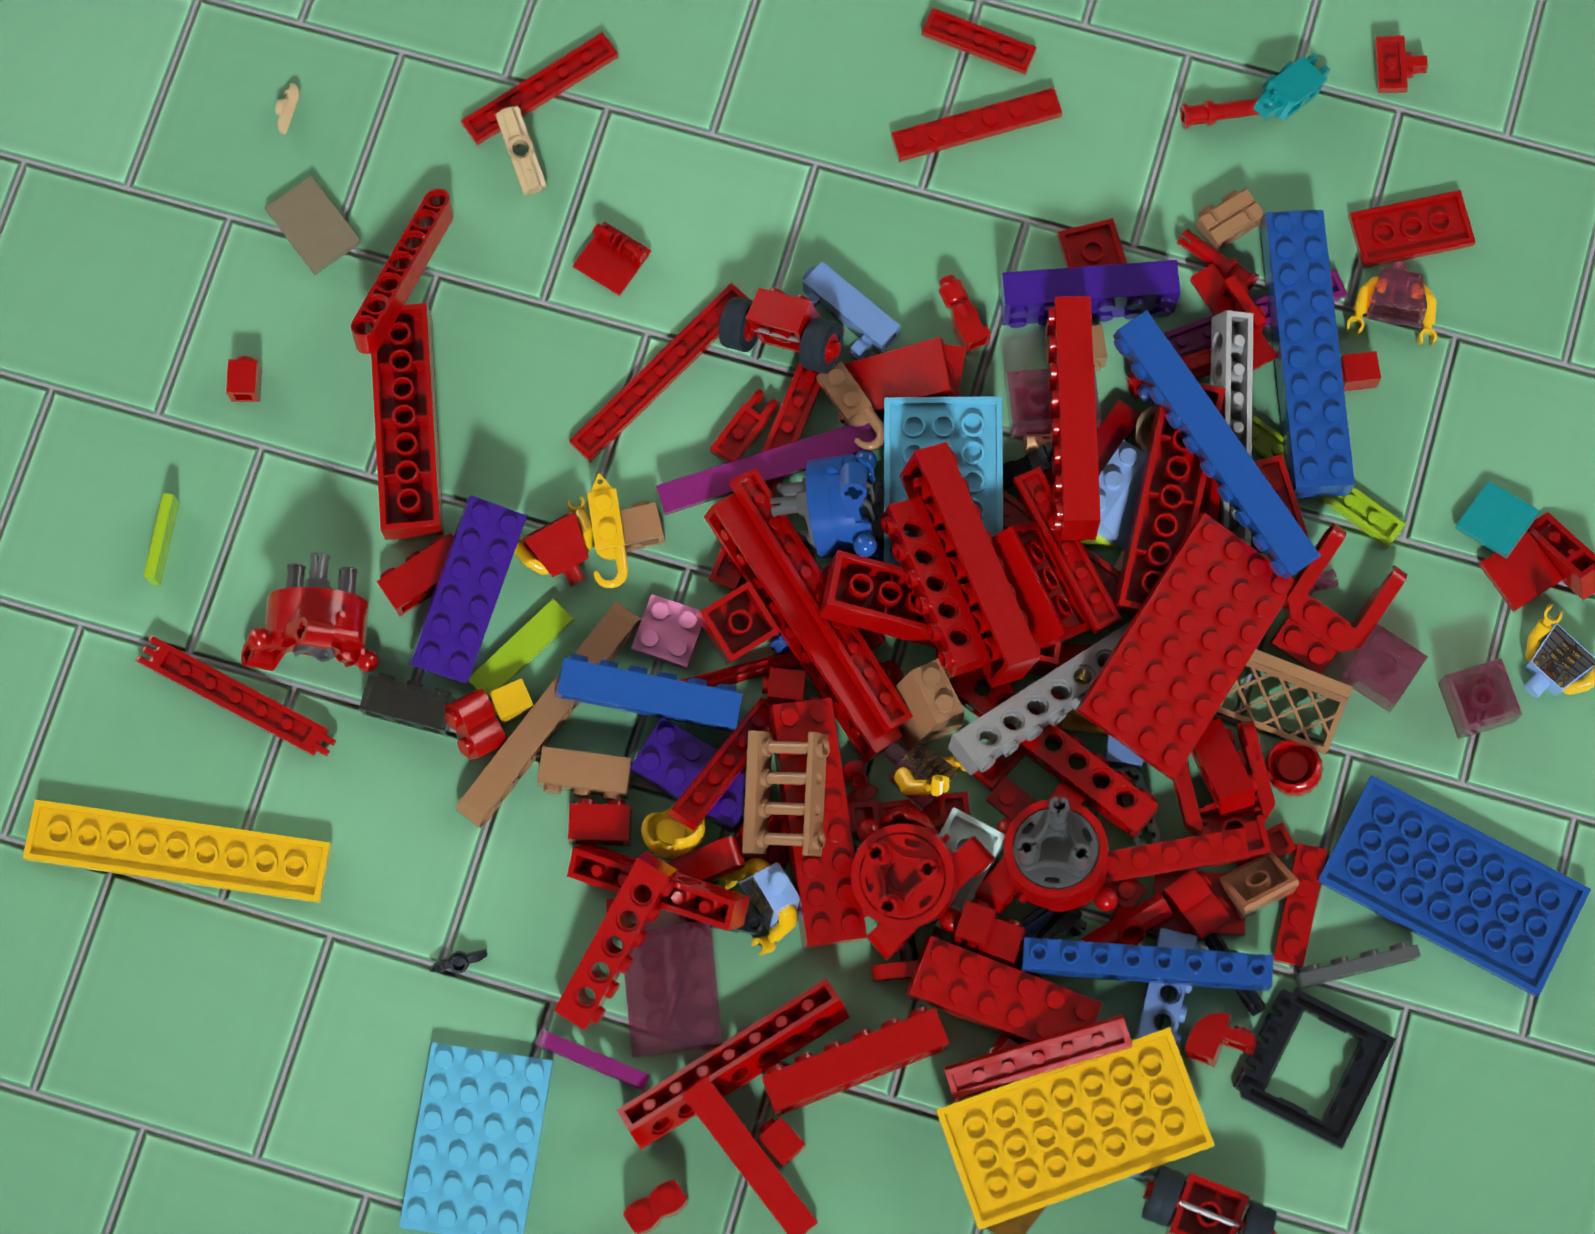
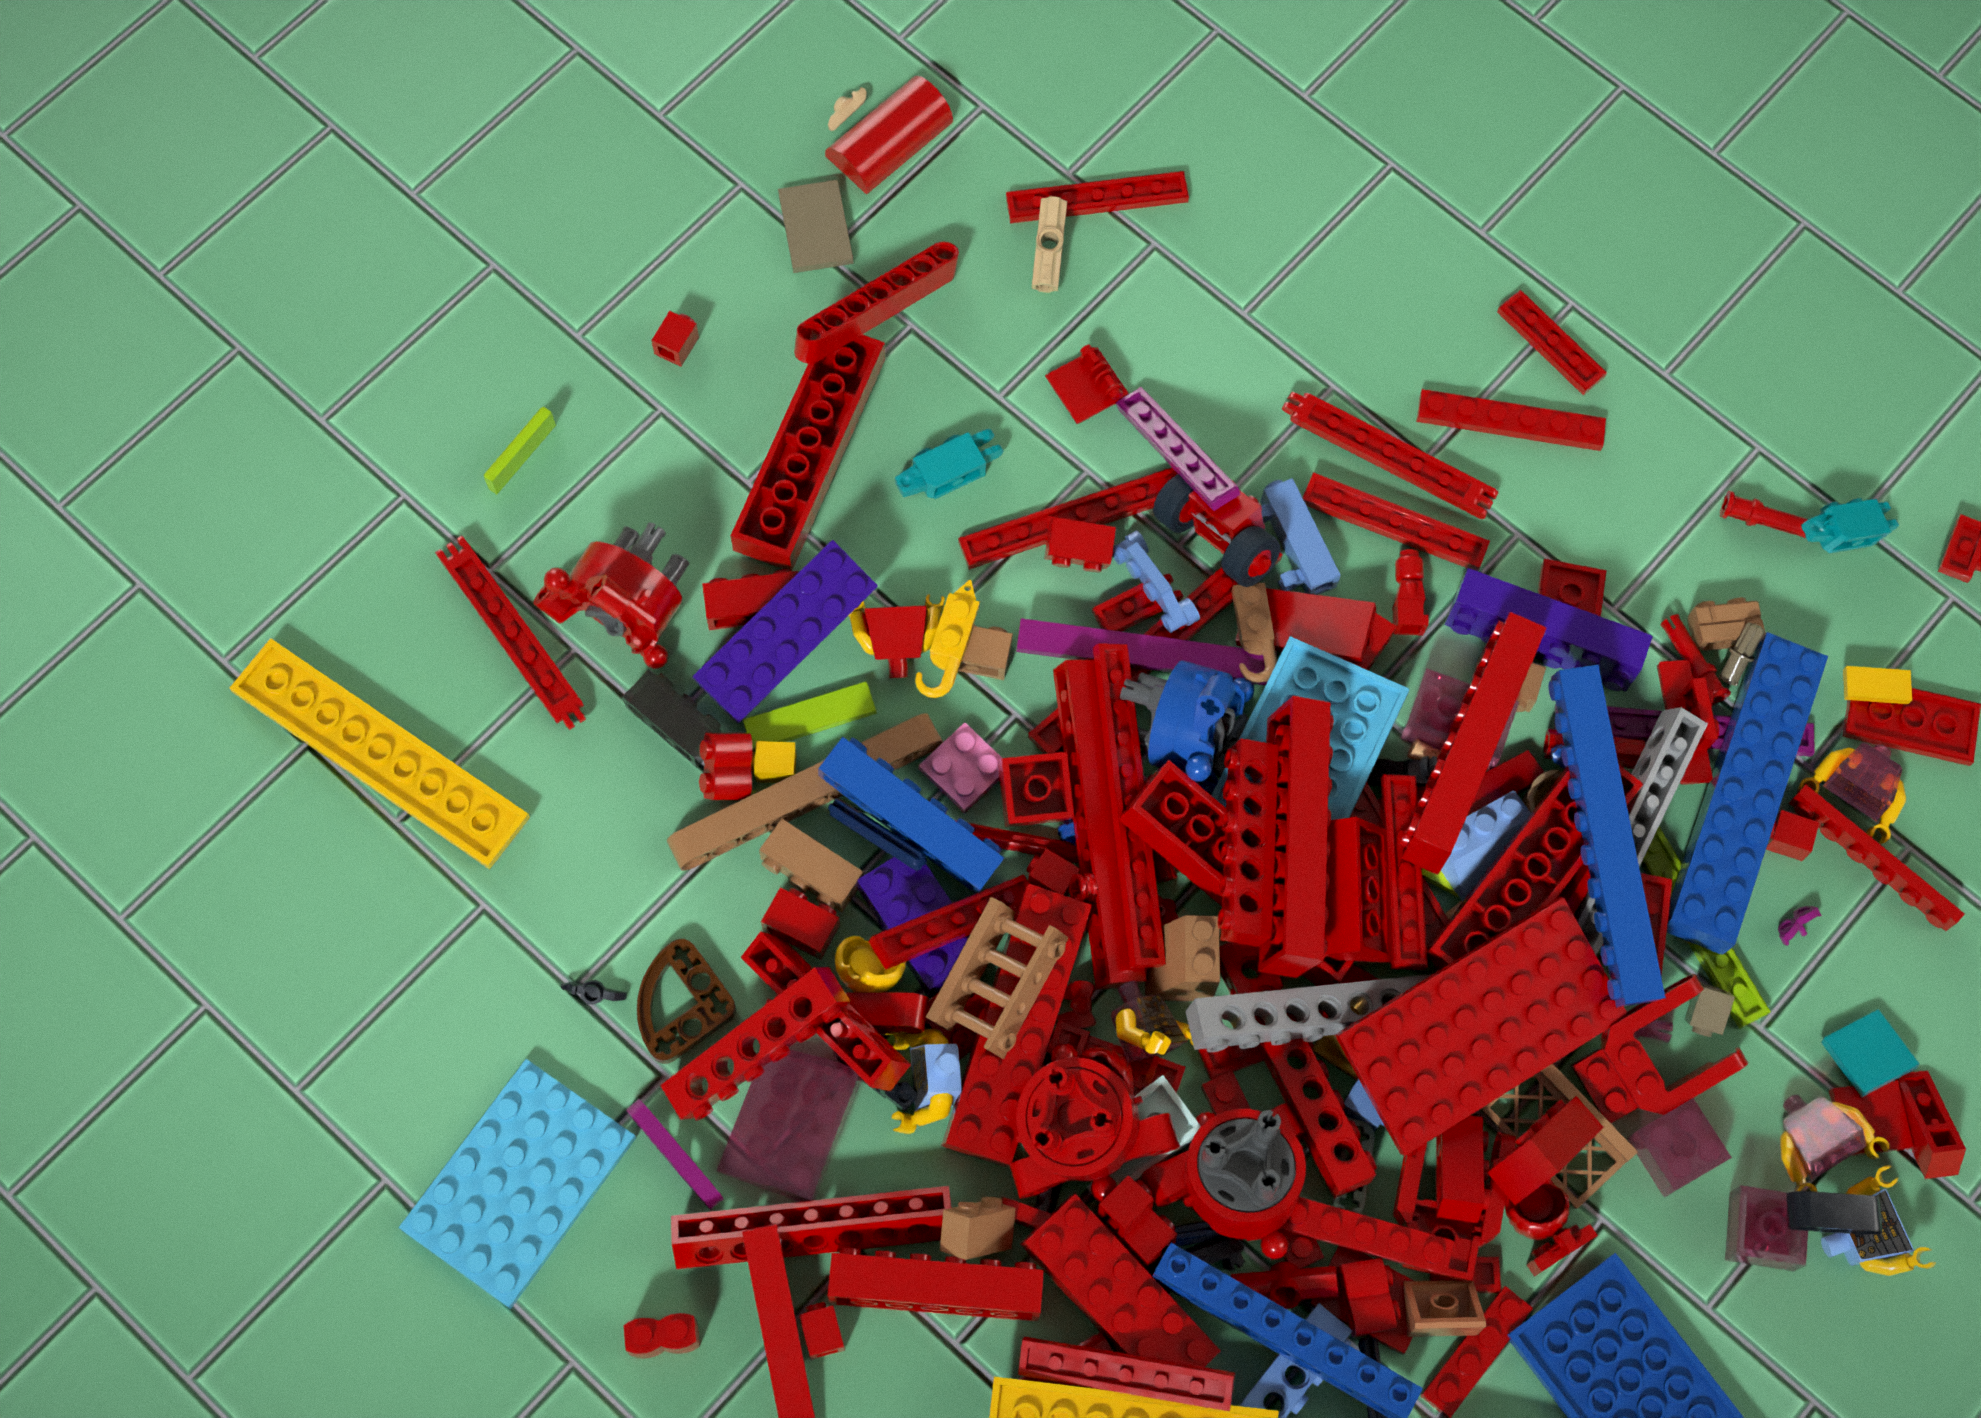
camera: 20 degrees right, 5 degrees down
none -> reddish brown beam [637,939,736,1064]
none -> red brick [825,76,953,195]
none -> dark blue axle [828,799,927,870]
none -> teal hinge [895,429,1004,499]
none -> medium nougat brick [940,1197,1016,1260]
none -> red brick [1044,517,1116,572]
none -> red bush [1069,873,1097,903]
none -> medium blue plate [1112,530,1200,633]
none -> tile [1116,387,1241,511]
none -> red hinge [1282,392,1499,519]
none -> red plate [1303,472,1490,571]
none -> red wedge [1487,1096,1604,1205]
none -> red hinge [1527,1224,1598,1277]
none -> dark tan brick [1685,983,1735,1037]
none -> dark tan axle [1718,622,1764,686]
none -> magenta piece [1778,906,1822,946]
none -> clear pink torso [1780,1094,1889,1192]
none -> black beam [1786,1191,1883,1235]
none -> red plate [1789,784,1965,932]
none -> yellow tile [1843,666,1912,704]

